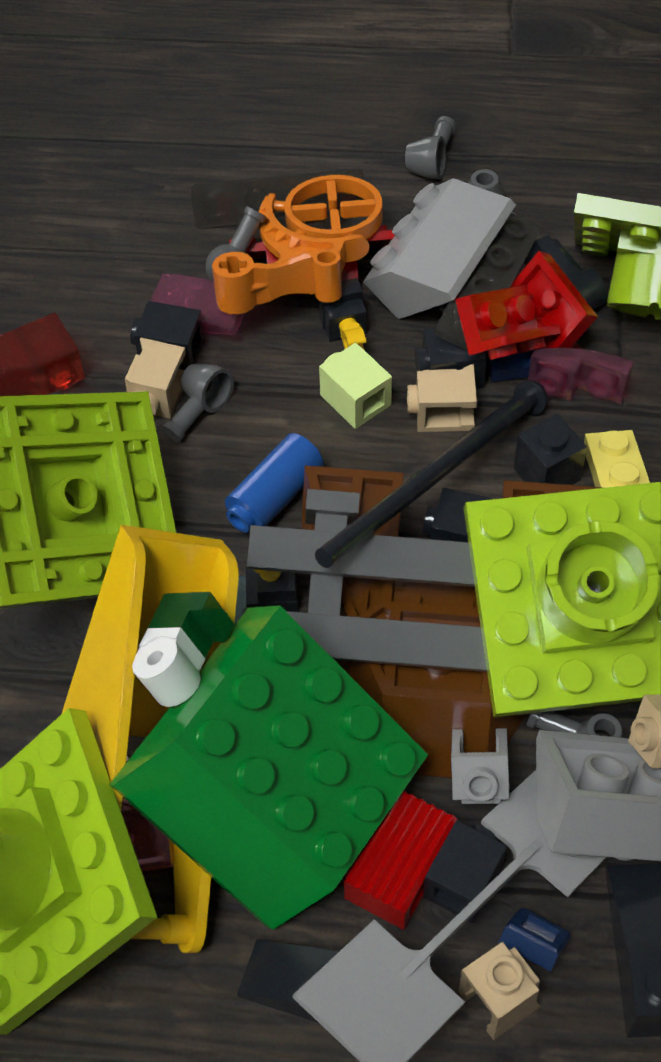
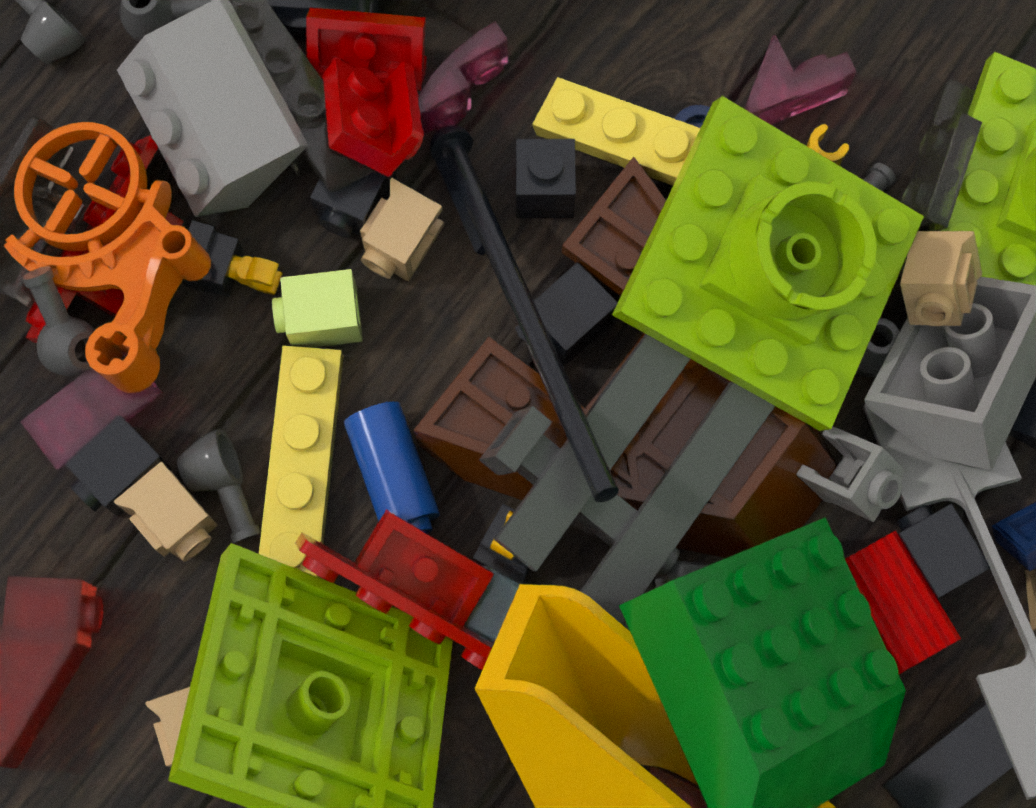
camera: 60 degrees left, 20 degrees up
leg [132,592,235,707] -> none
none -> light yellow plate [259,346,343,578]
none -> red bracket [295,509,494,670]

